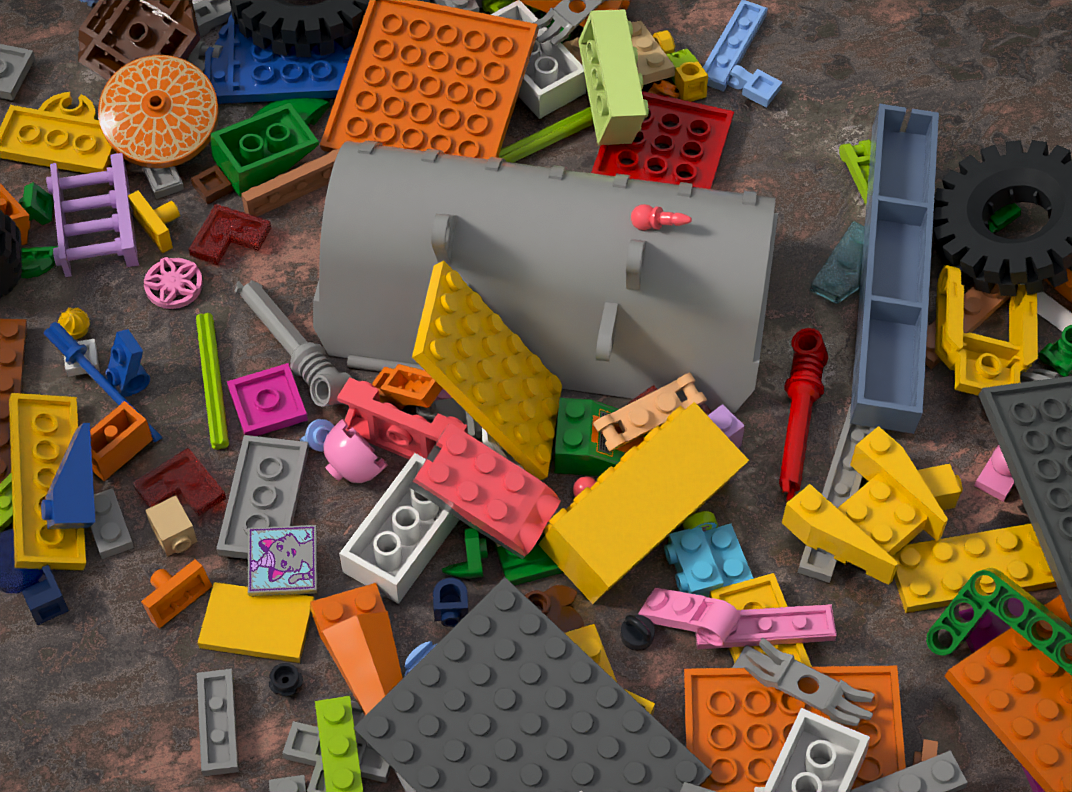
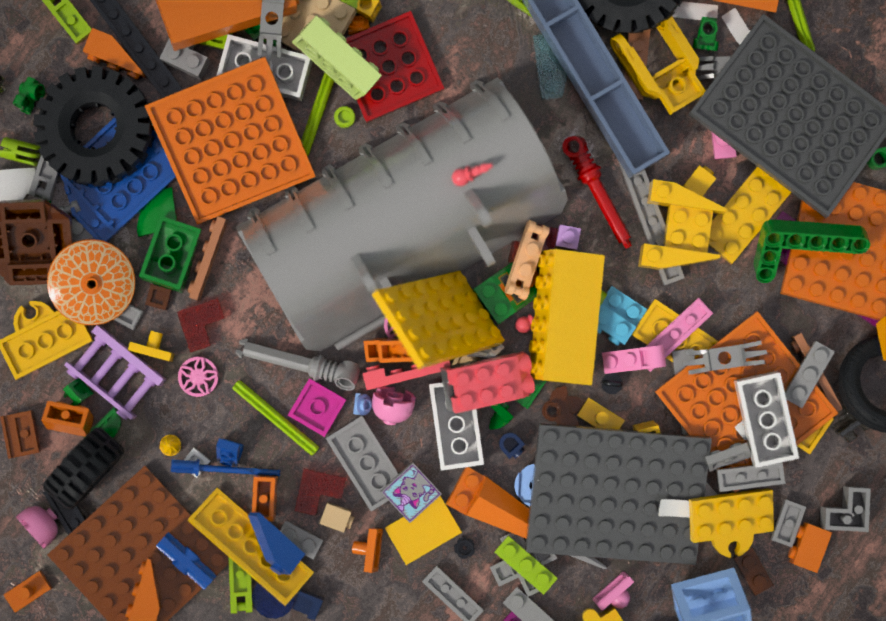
camera: 40 degrees left, 30 degrees up
none -> lime tile [334,106,356,128]

